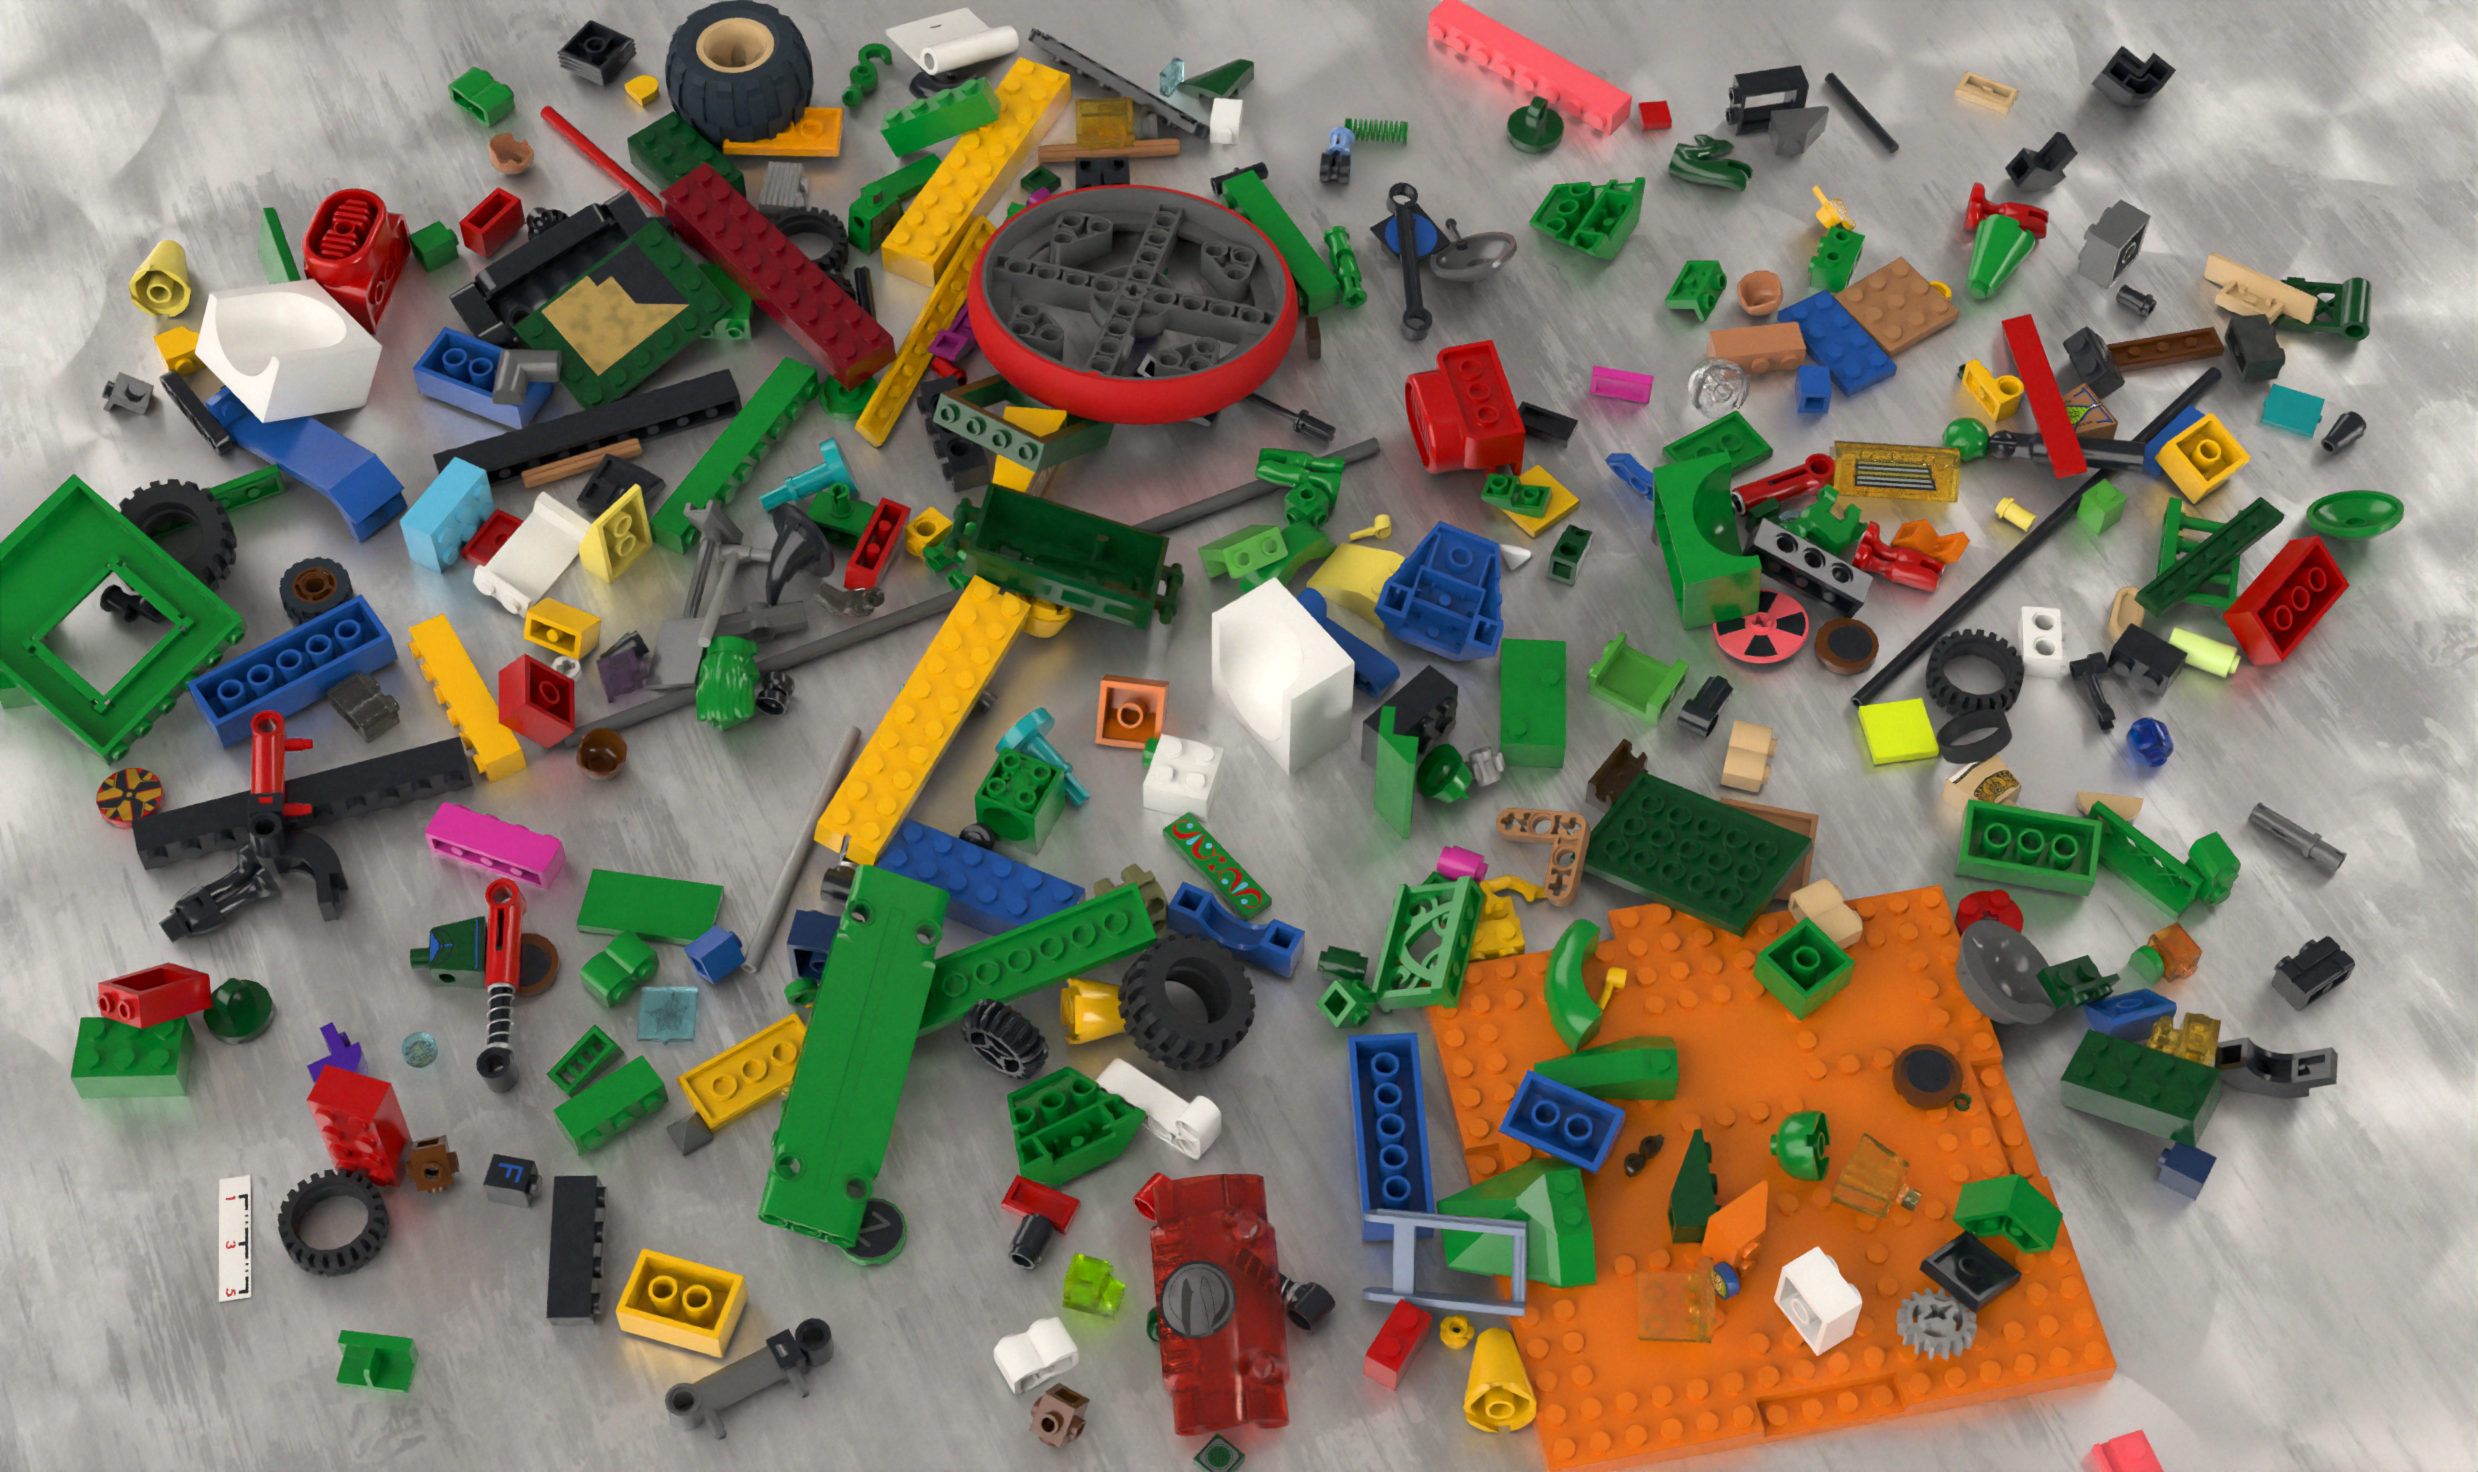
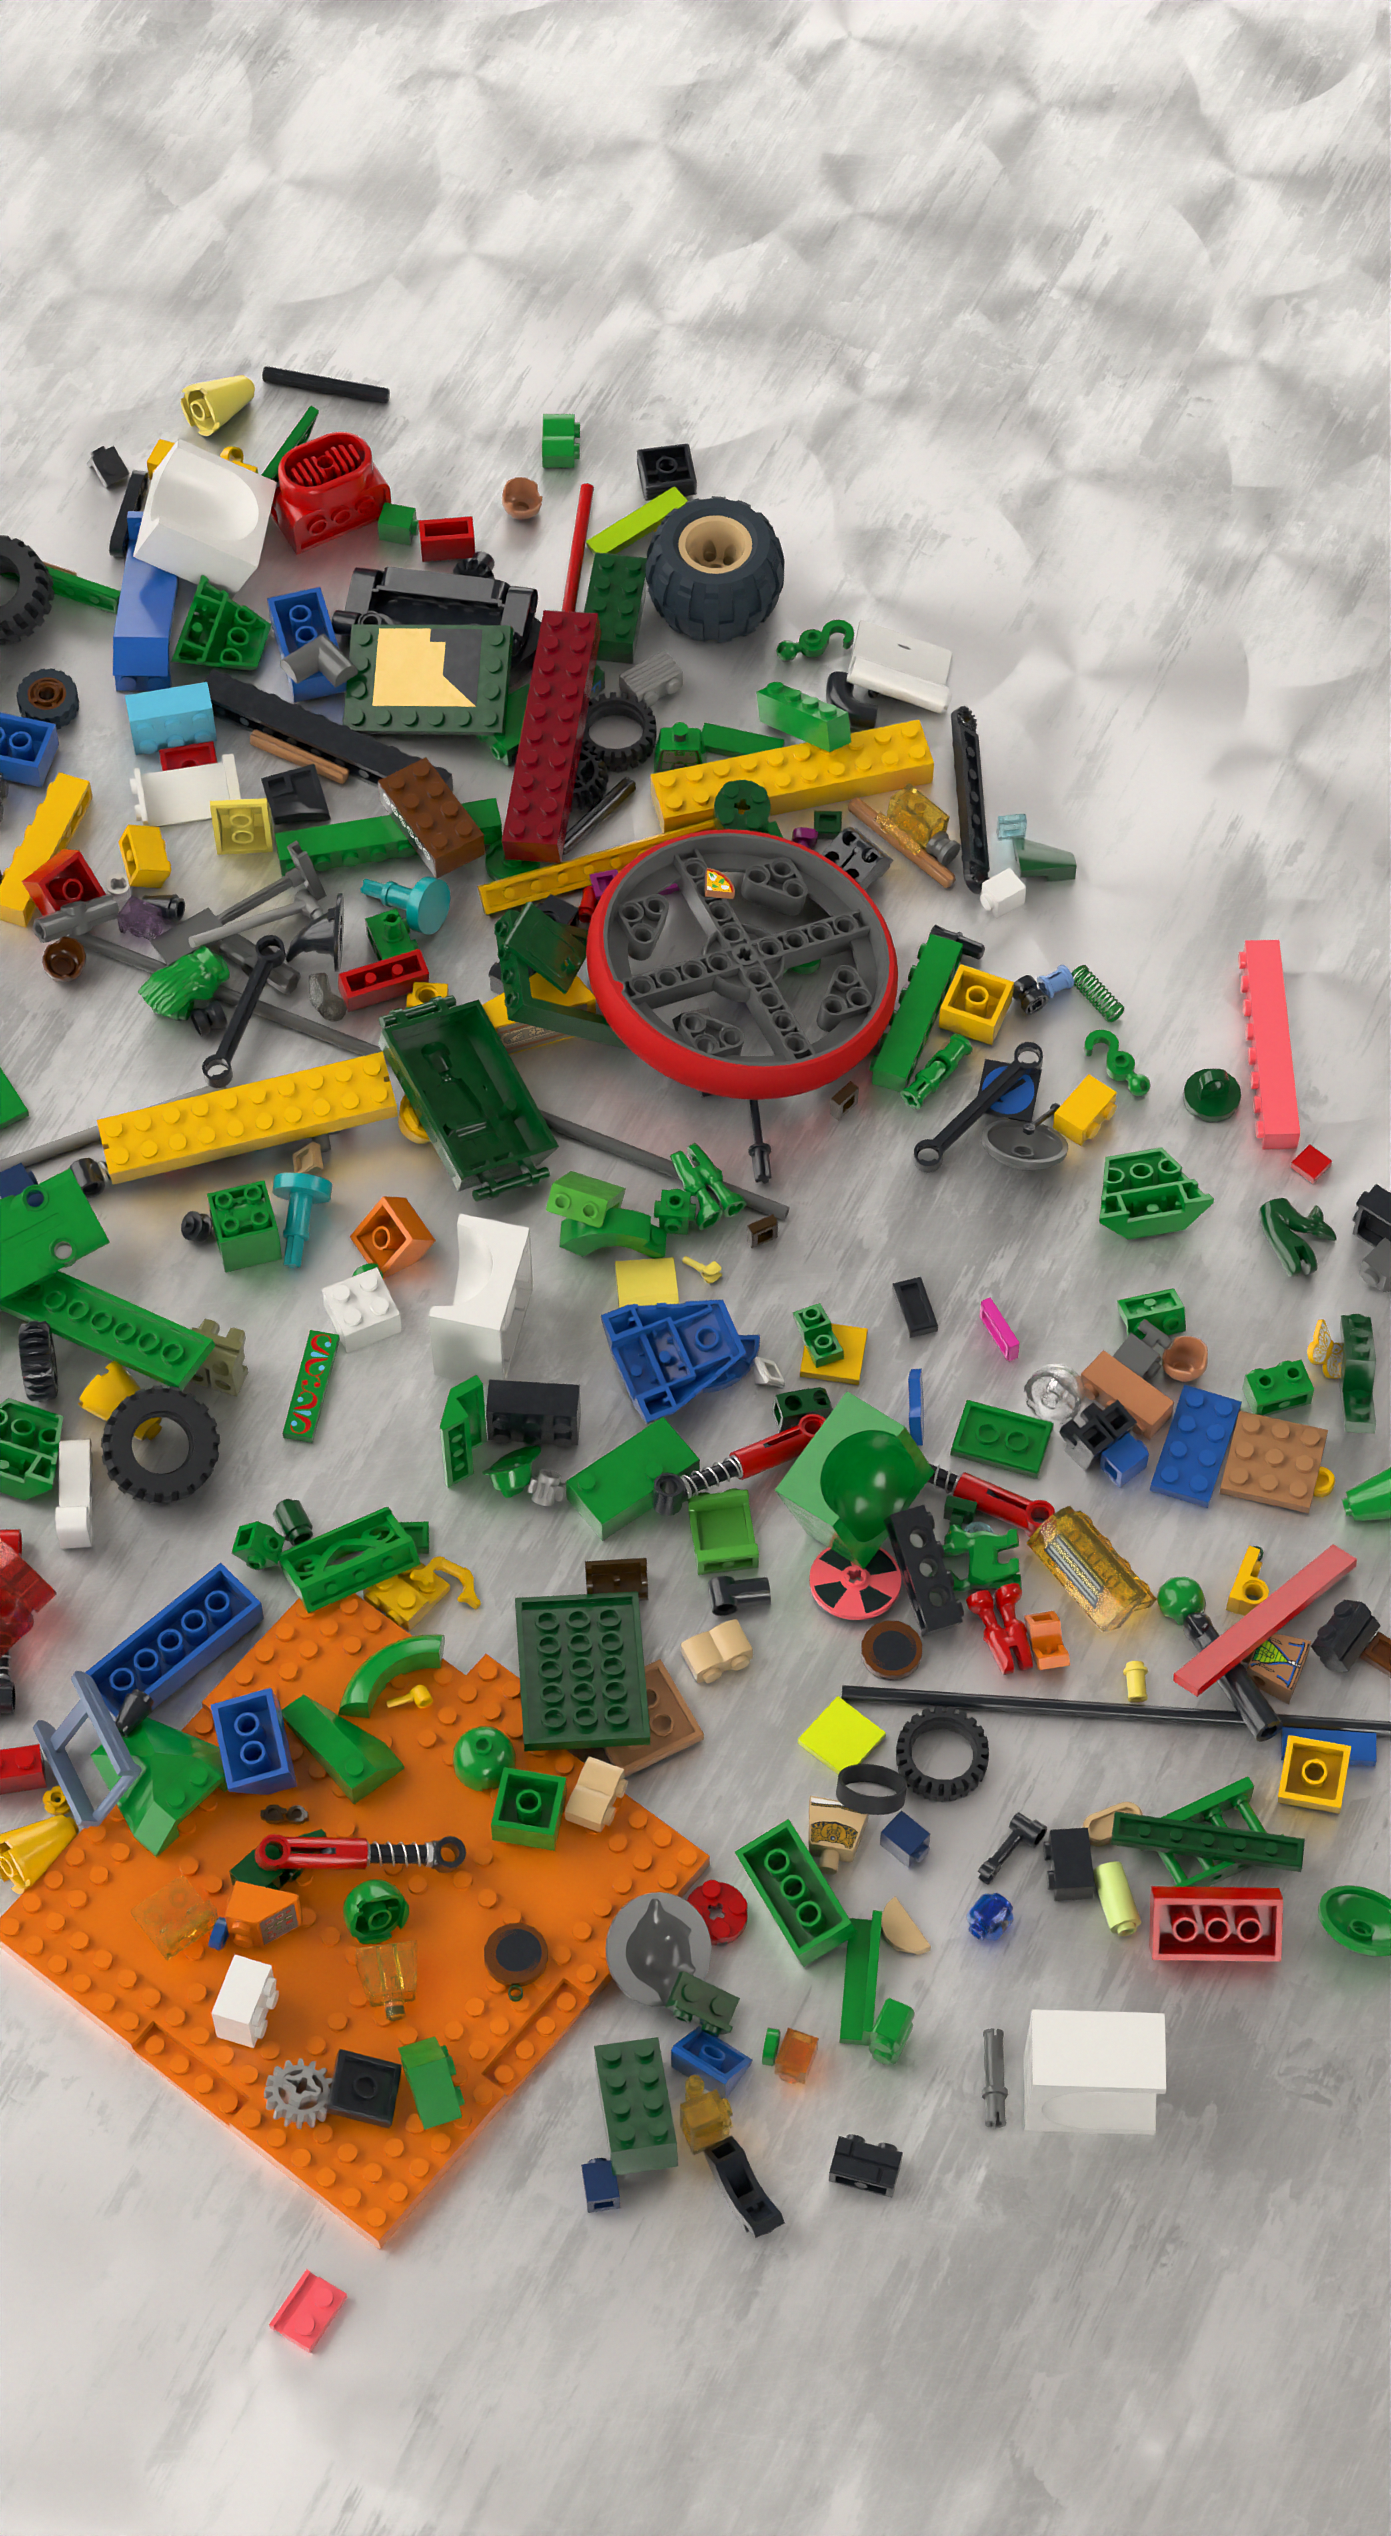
camera: 50 degrees right, 5 degrees up
light orange tile [723,107,844,157] -> none
blue brick [876,818,1086,937] -> none
blue arch [1168,882,1305,979] -> none
blue beam [1295,587,1400,699] -> none
red brick [1405,340,1526,478] -> none
dark pink brick [1437,845,1488,883] -> none
medium nougat beam [1496,808,1591,907] -> none
white brick [2017,606,2067,679] -> none
bright green brick [2076,479,2127,536] -> none
none -> dark grey piece [33,894,119,943]
none -> black cone [115,1689,154,1738]
none -> green wedge [171,575,272,671]
none -> black piece [202,935,286,1088]
none -> piece [255,1834,466,1873]
none -> black axle [262,366,390,404]
none -> tan tile [292,1141,323,1175]
none -> reddish brown brick [378,757,485,878]
none -> green cylinder [453,1726,516,1791]
none -> dark green container [501,902,587,994]
none -> lime tile [586,486,688,555]
none -> piece [652,1414,826,1516]
none -> tile [705,868,735,899]
none -> dark green brick [713,780,771,833]
none -> dark brown tile [747,1214,778,1248]
none -> dark blue brick [880,1810,930,1868]
none -> yellow brick [939,964,1014,1045]
none -> white piece [1024,2009,1166,2135]
none -> yellow brick [1053,1074,1117,1146]
none -> black hips [1059,1399,1137,1470]
none -> green piece [1084,1030,1151,1097]
none -> dark grey brick [1113,1319,1173,1380]
none -> dark green bracket [1339,1314,1376,1434]

